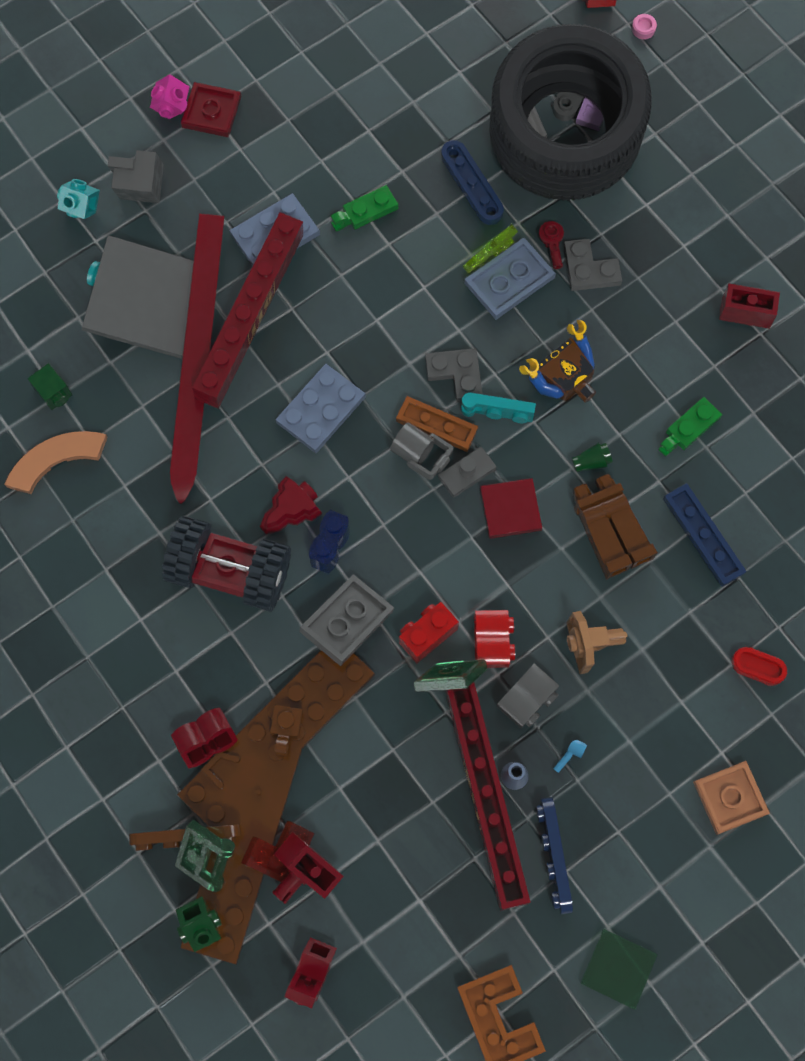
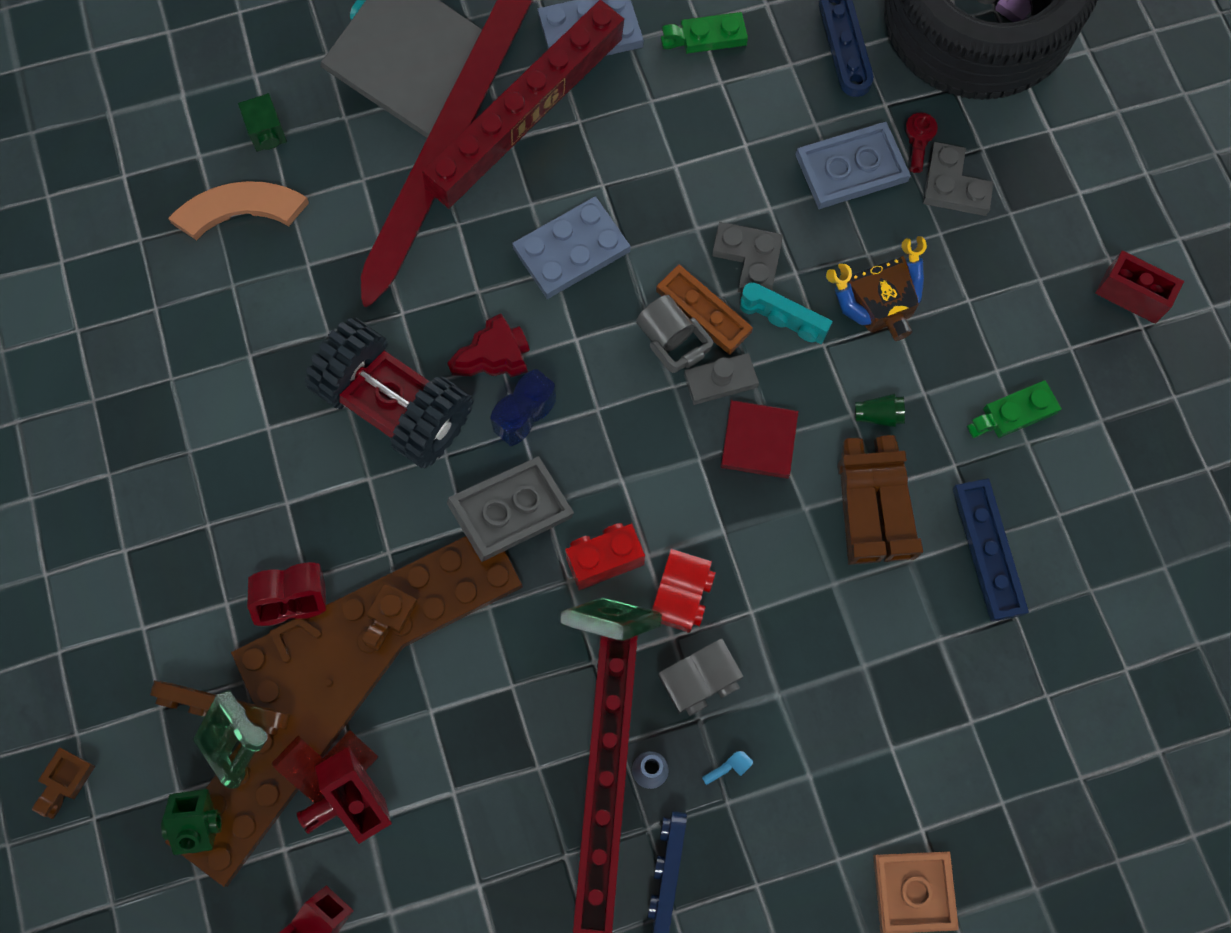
camera: 15 degrees right, 0 degrees up
clear neon green wing [463,224,518,273] -> none
medium nougat piece [566,611,628,674] -> none
red tile [731,647,787,686] -> none
none -> reddish brown plate [32,747,95,819]

